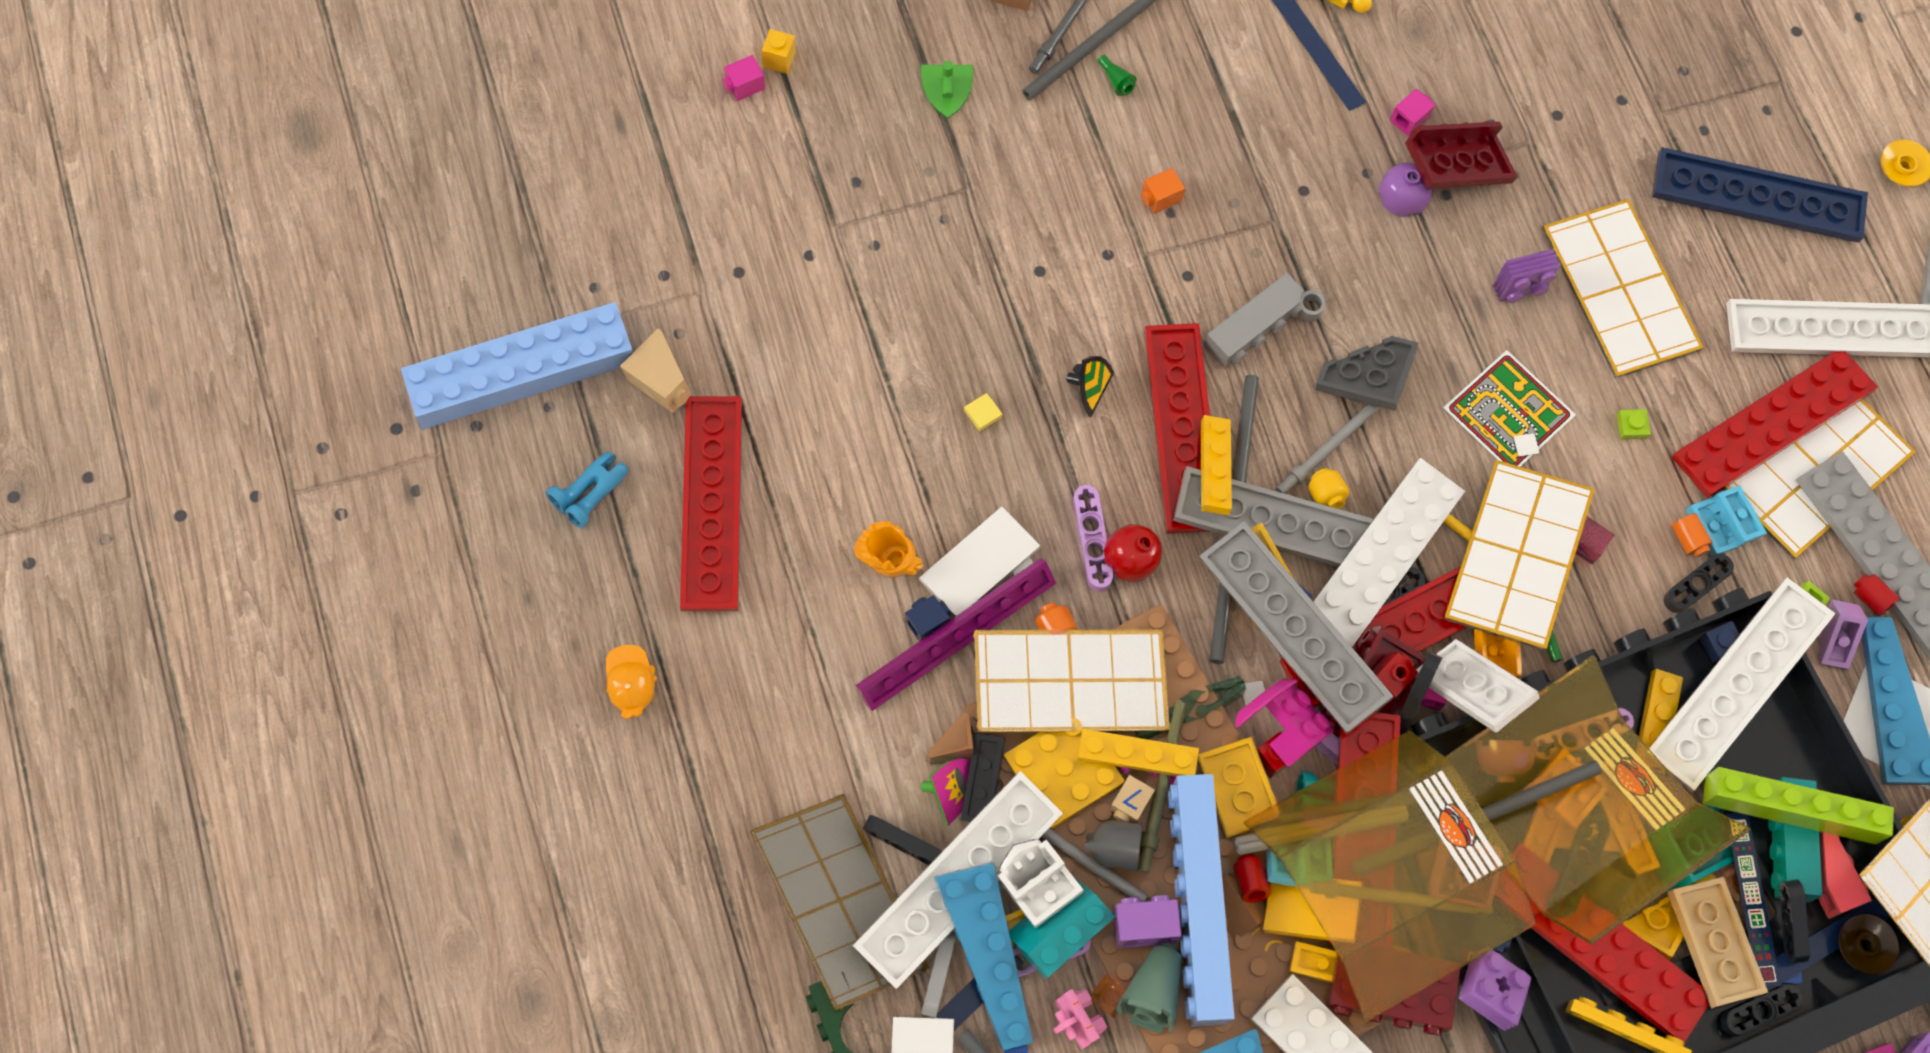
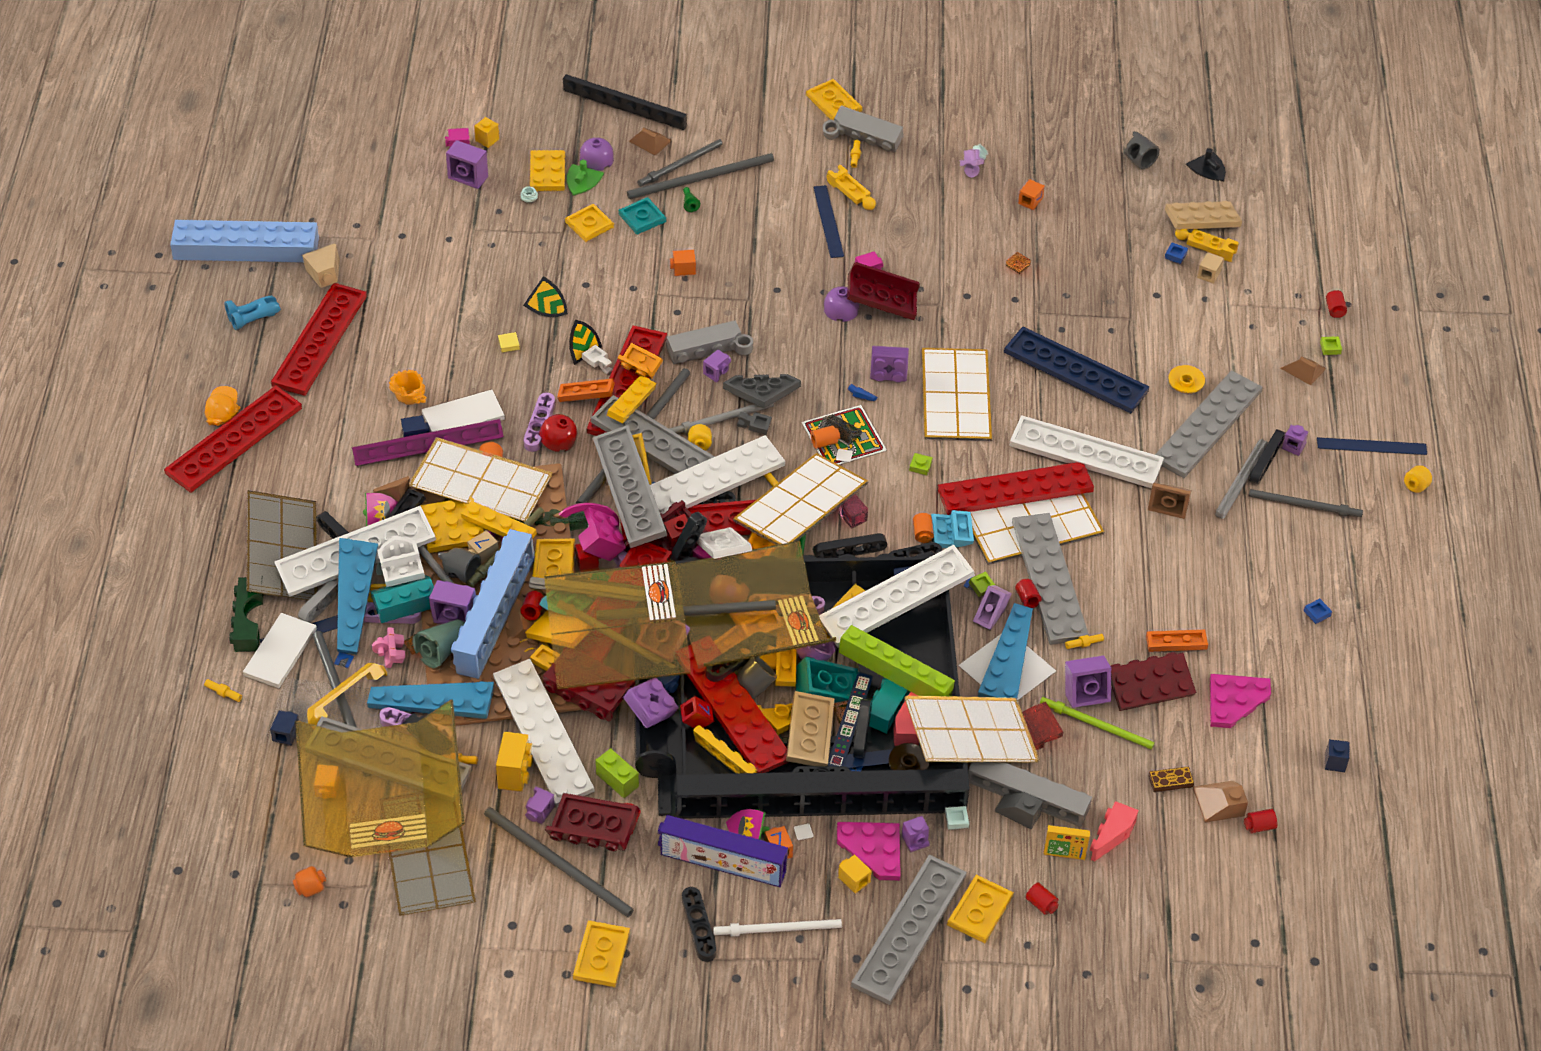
camera: 25 degrees right, 20 degrees down
none -> red plate [164,385,302,493]
none -> medium lavender brick [446,140,488,189]
none -> light aqua plate [520,186,538,202]
none -> shield [523,276,568,317]
none -> yellow plate [530,150,565,191]
none -> orange plate [557,378,615,402]
none -> yellow tile [565,204,614,242]
none -> medium lavender cylinder [580,138,614,171]
none -> white plate [582,345,613,374]
none -> teal tile [618,197,666,235]
none -> light orange bracket [618,343,663,379]
none -> red brick [680,696,714,728]
none -> medium lavender brick [703,350,731,383]
none -> dark grey plate [737,411,772,435]
none -> orange brick [810,425,840,449]
none -> black beam [812,533,888,558]
none -> clear smoke slope [819,414,862,446]
none -> blue bar [848,384,877,401]
none -> clear orange plate [1006,252,1031,274]

